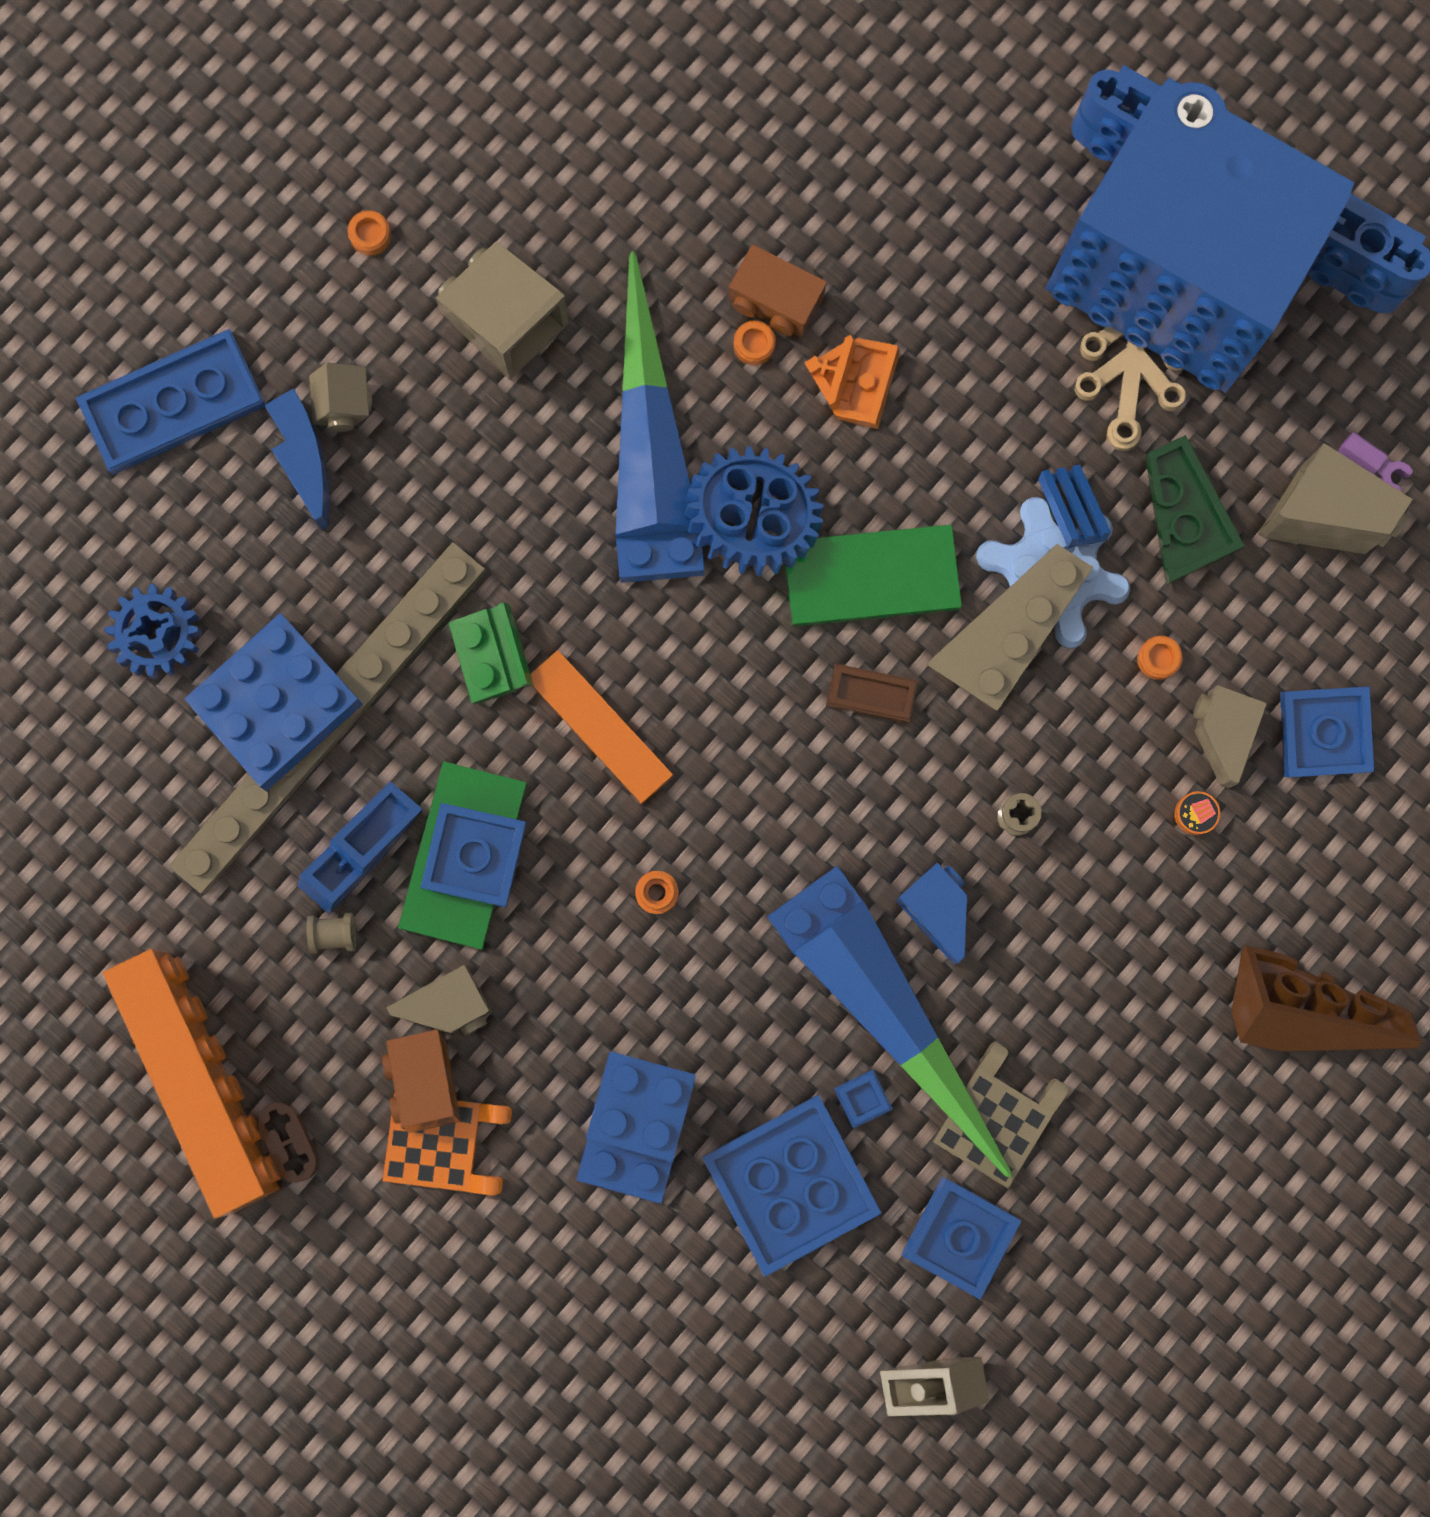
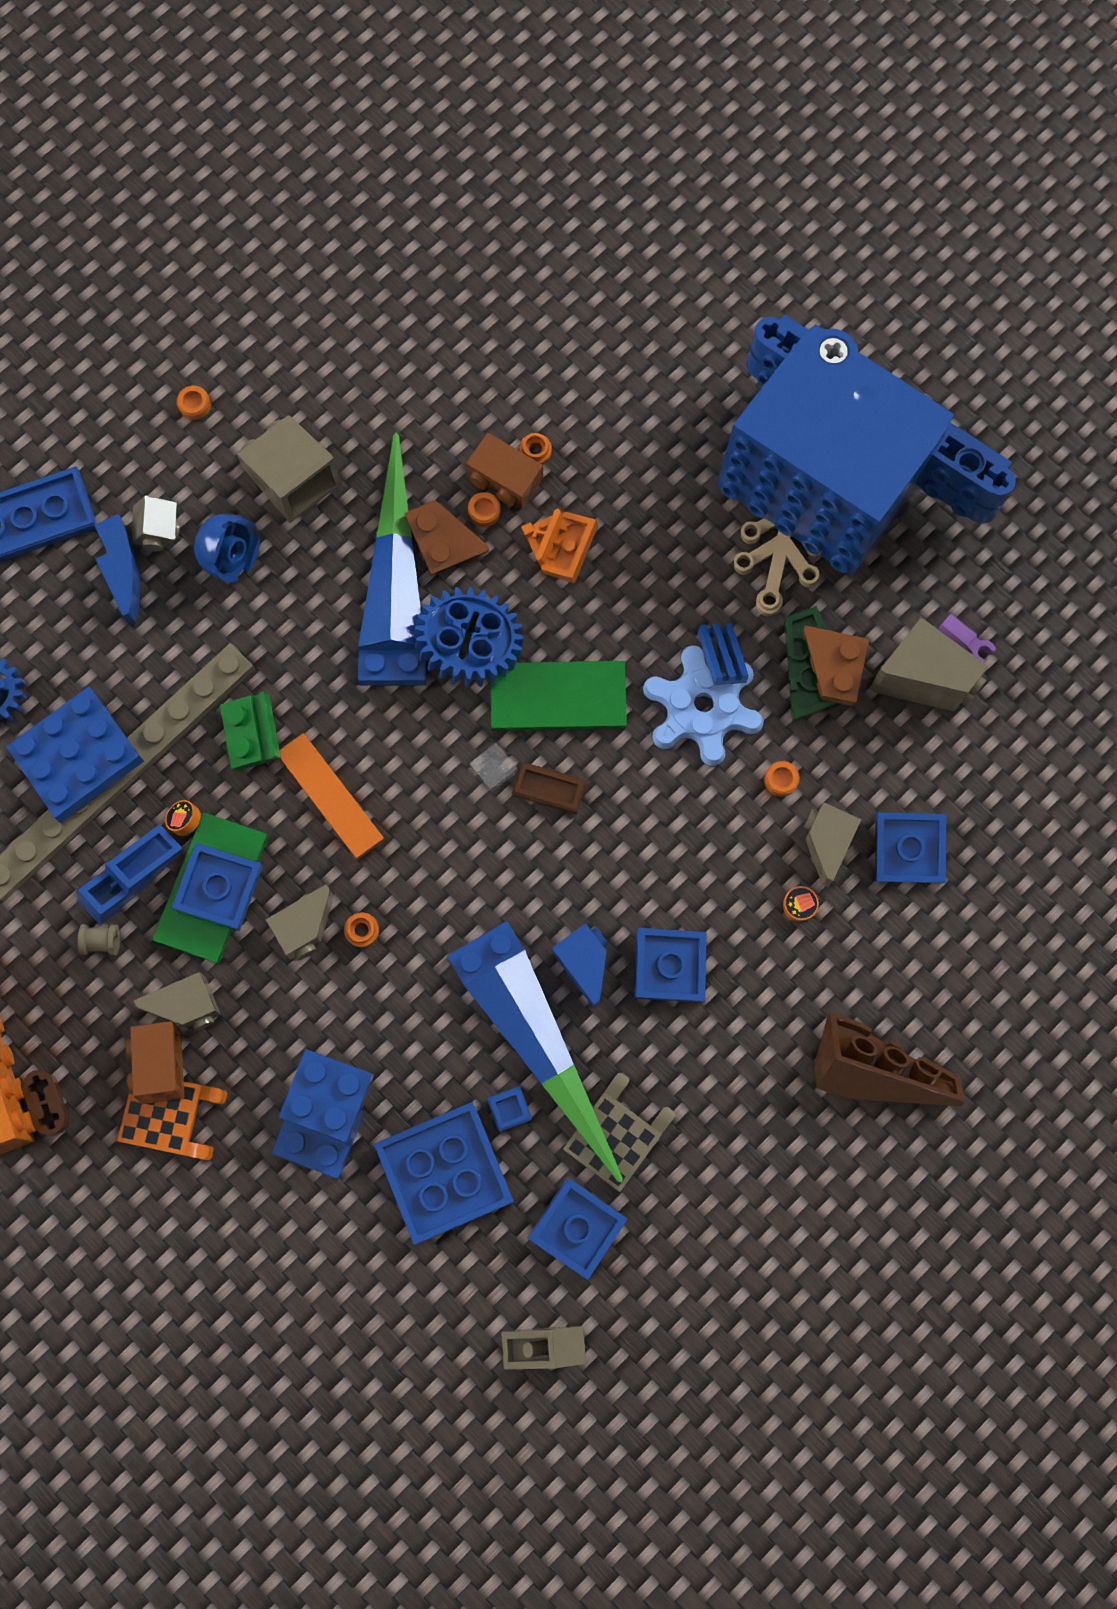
camera: 10 degrees right, 5 degrees down
dark tan wing [926,544,1093,711] -> none
dark tan bush [997,793,1042,836] -> none
none -> tile [165,800,201,836]
none -> blue cylinder [194,514,260,583]
none -> dark tan slope [266,884,334,960]
none -> dark orange wing [404,500,490,576]
none -> clear plate [469,743,518,792]
none -> orange plate [519,433,552,464]
none -> blue plate [634,928,707,1003]
none -> dark orange wing [803,625,869,706]

